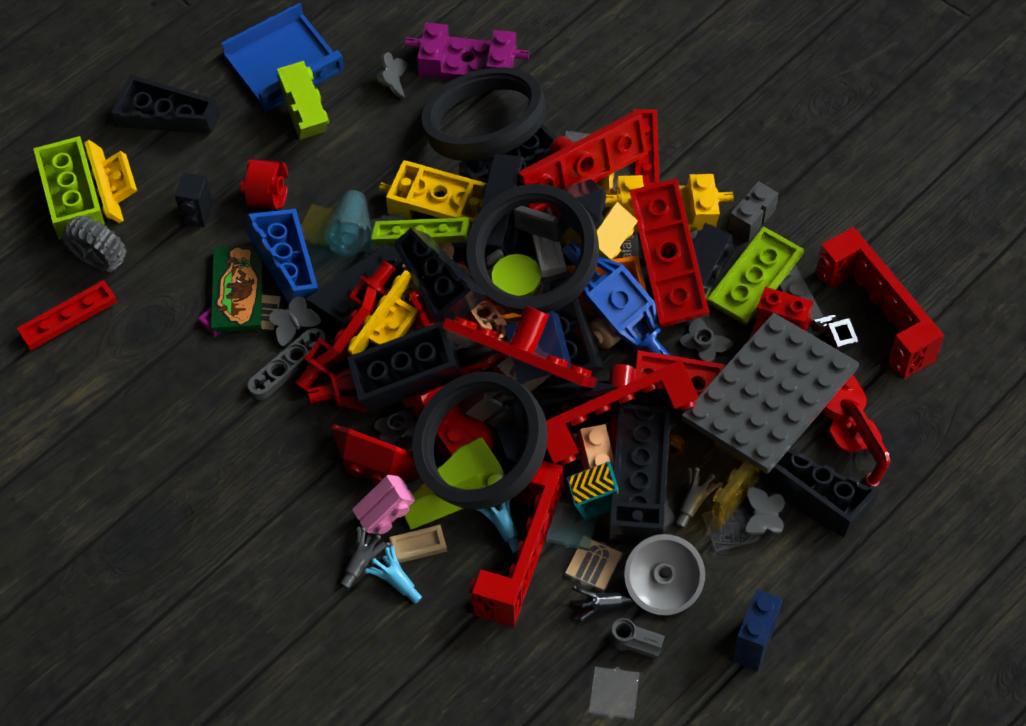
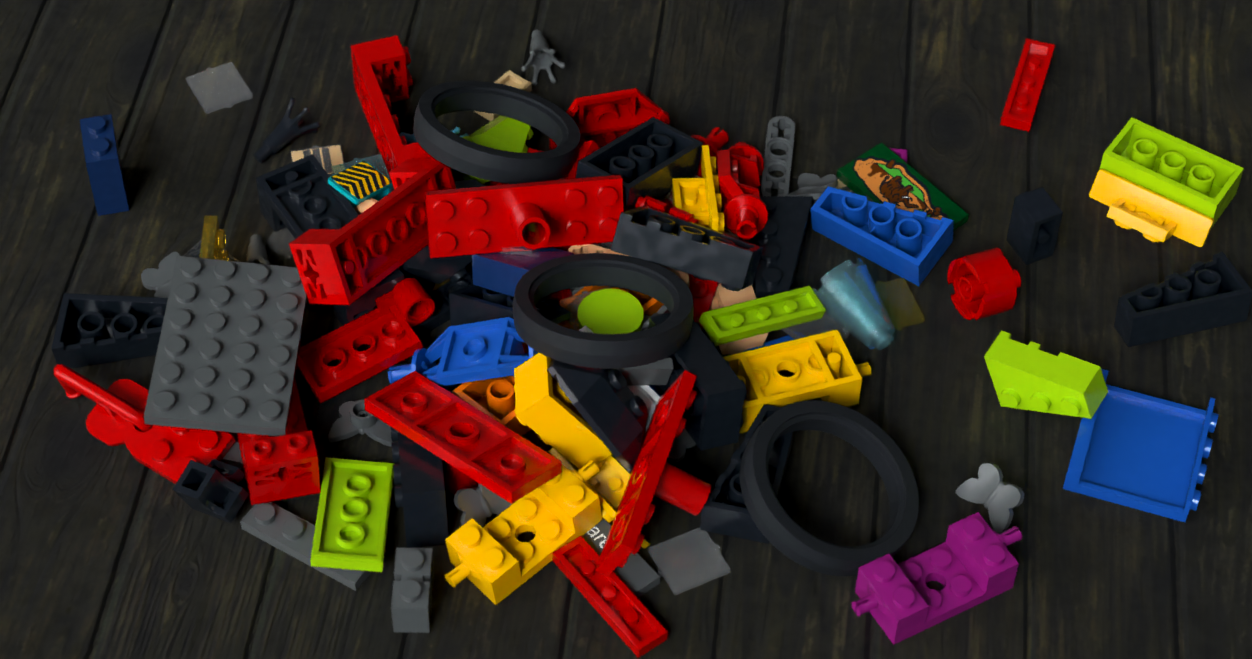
camera: 140 degrees right, 10 degrees down
dark grey gear [62,216,127,272] -> none
bright pink brick [353,475,415,534] -> none
medium azure piece [364,546,422,604] -> none
dark grey piece [609,618,665,660] -> none
light grey dish [624,534,705,615] -> none
red plate [816,227,944,379] -> none

